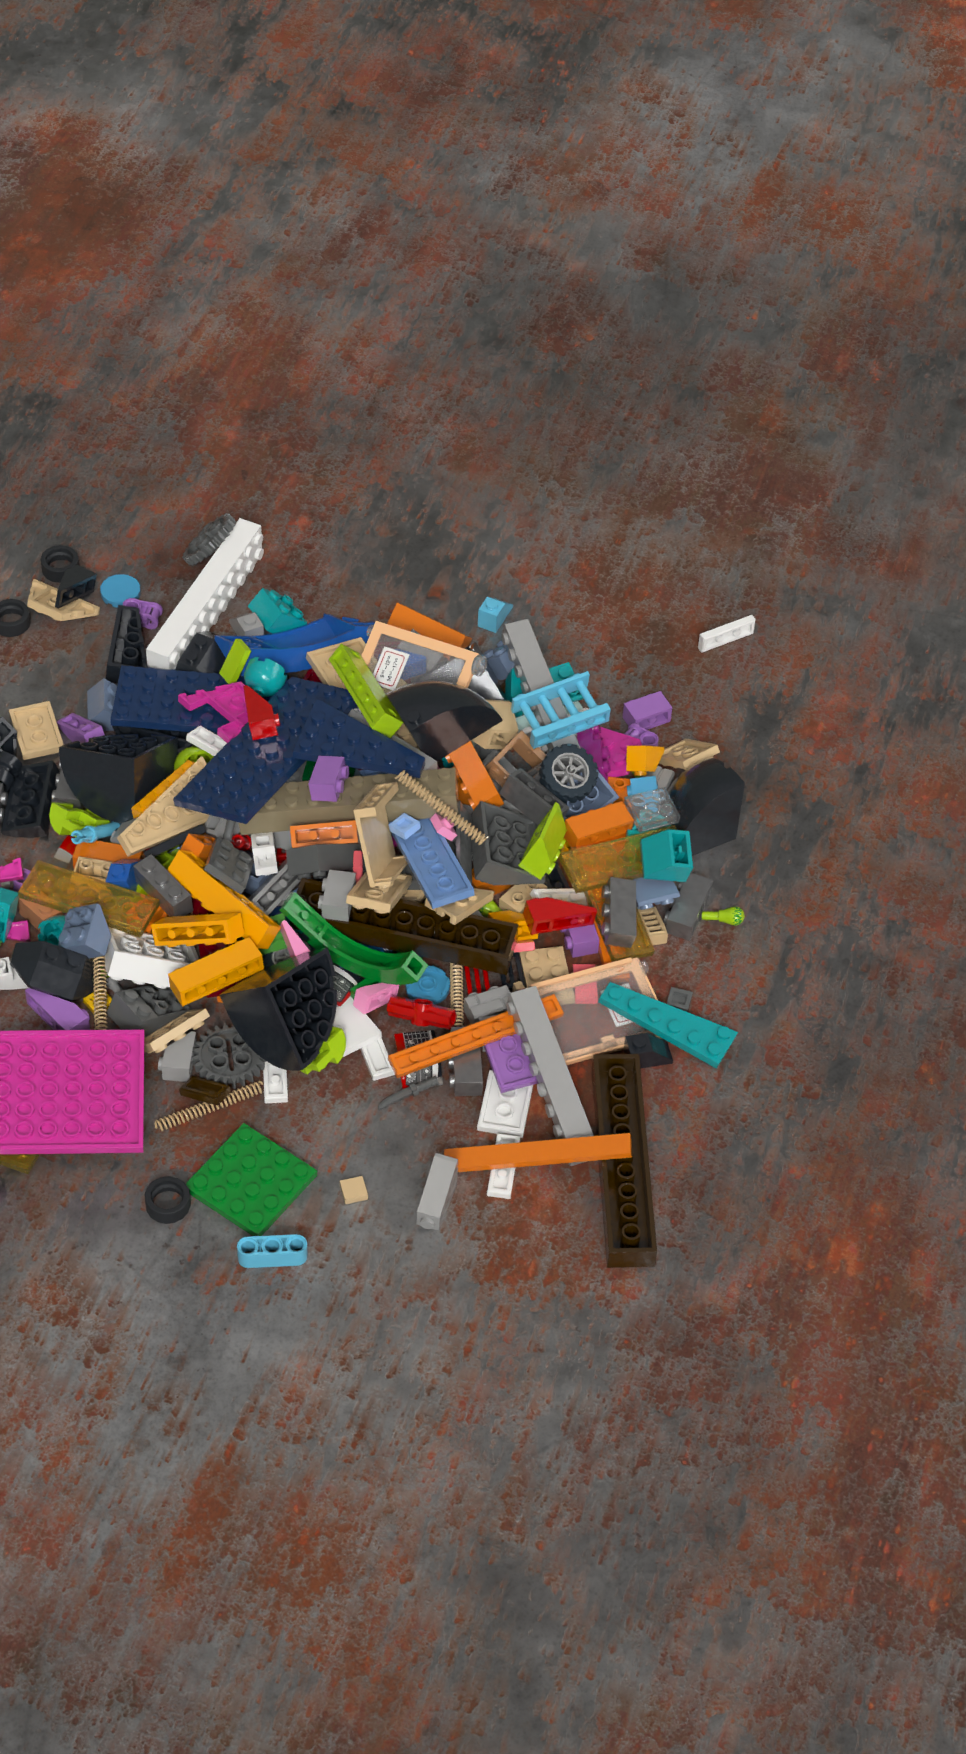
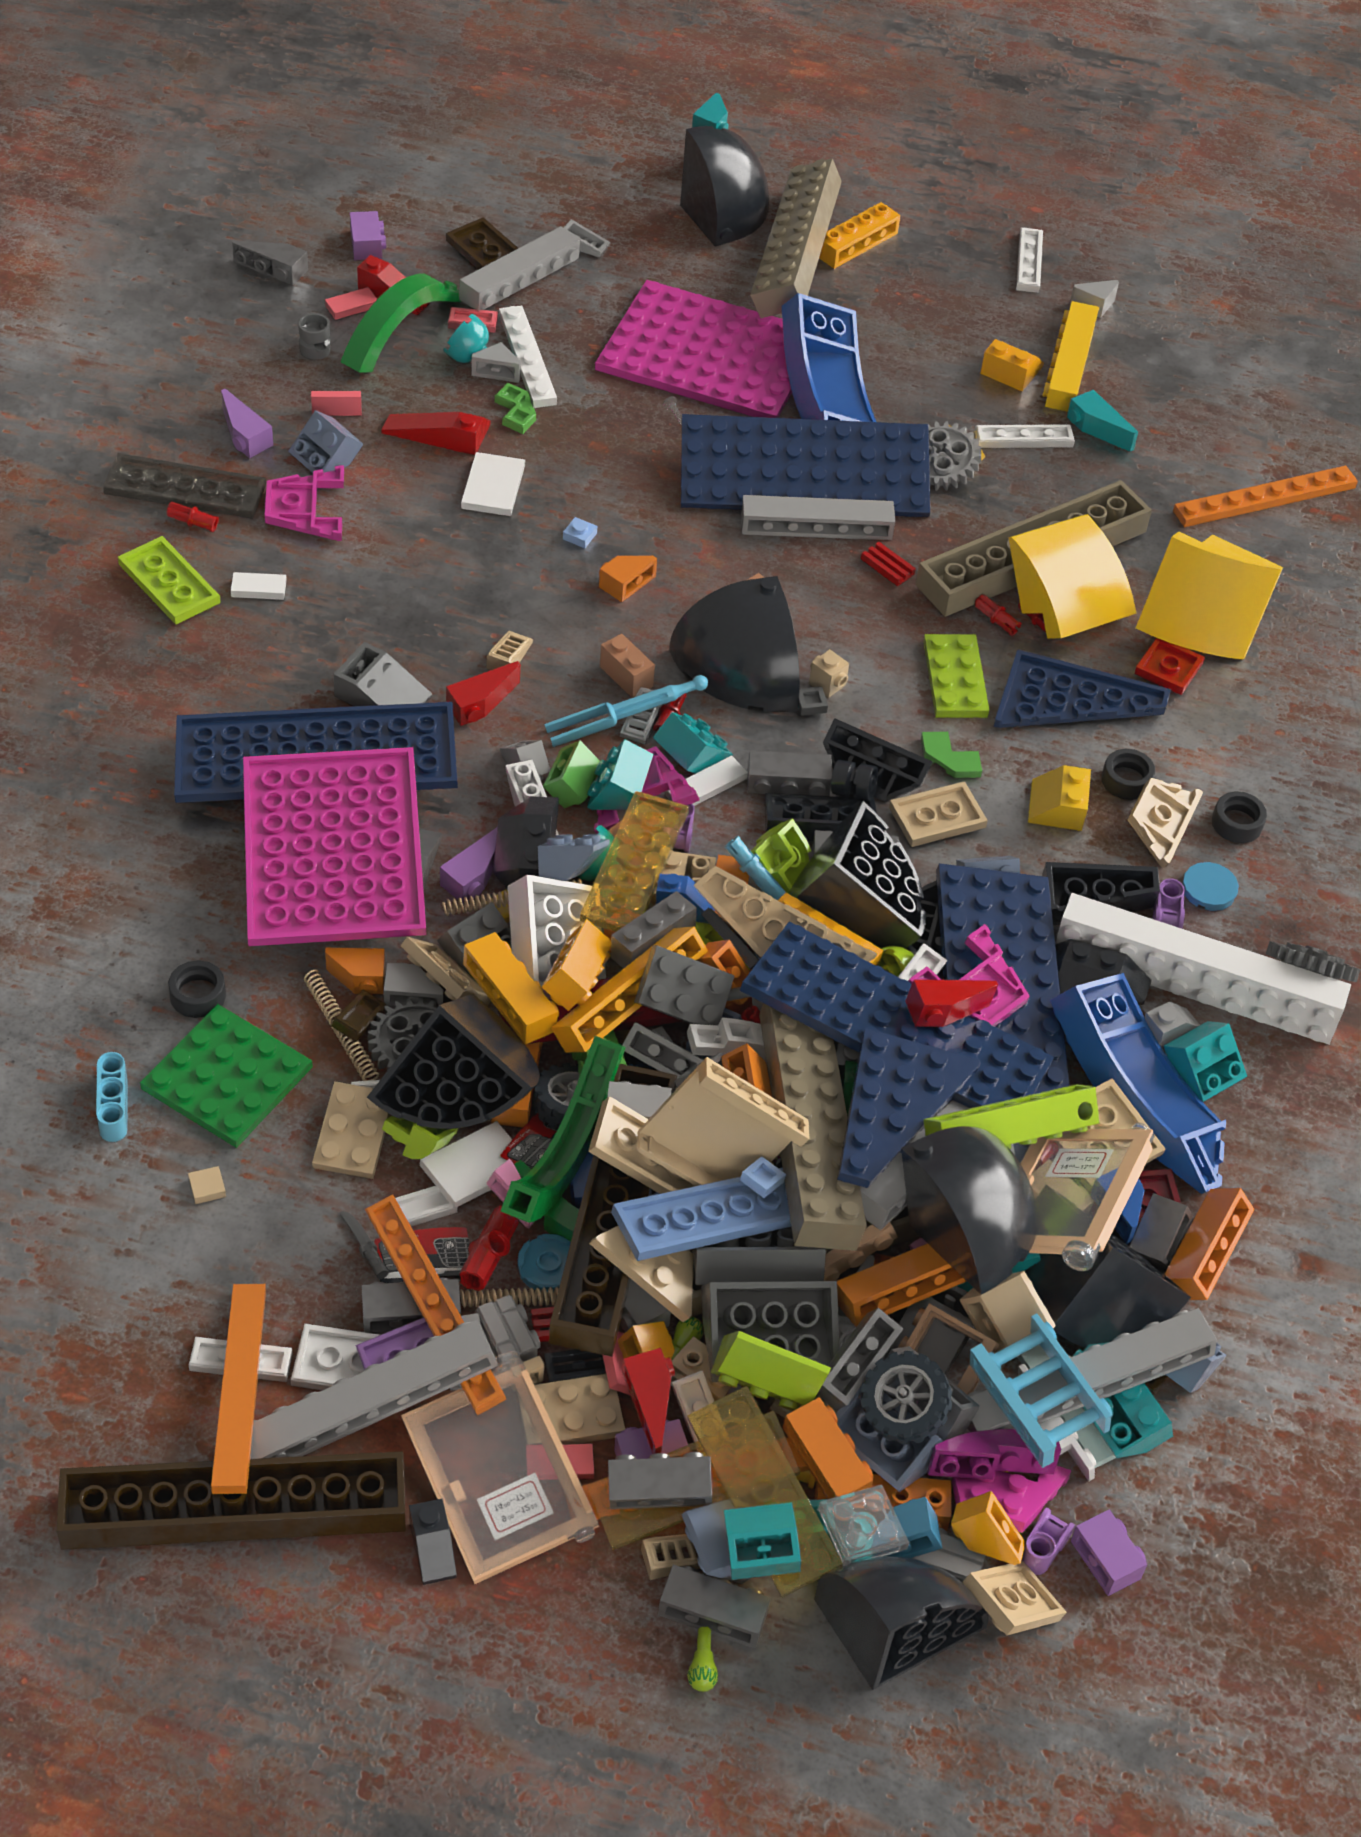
camera: 85 degrees right, 0 degrees up
black slope [55,565,97,609] -> none
medium lavender slope [56,713,105,744] -> none
lime tile [219,639,251,684] -> none
teal cylinder [244,657,287,697] -> none
bright pink slope [280,920,310,958] -> none
medium lavender brick [308,756,349,802] -> none
tan piece [395,770,488,845] -> none
light grey slope [417,1153,458,1231] -> none
bright pink plate [430,813,457,841] -> none
medium azure slope [478,597,513,633] -> none
teal wing [598,982,738,1069] -> none
dark grey plate [666,987,693,1012] -> none
white tile [698,615,756,653] -> none
none -> tan plate [312,1081,390,1179]
none -> orange slope [325,947,385,995]
none -> yellow slope [1028,765,1091,831]

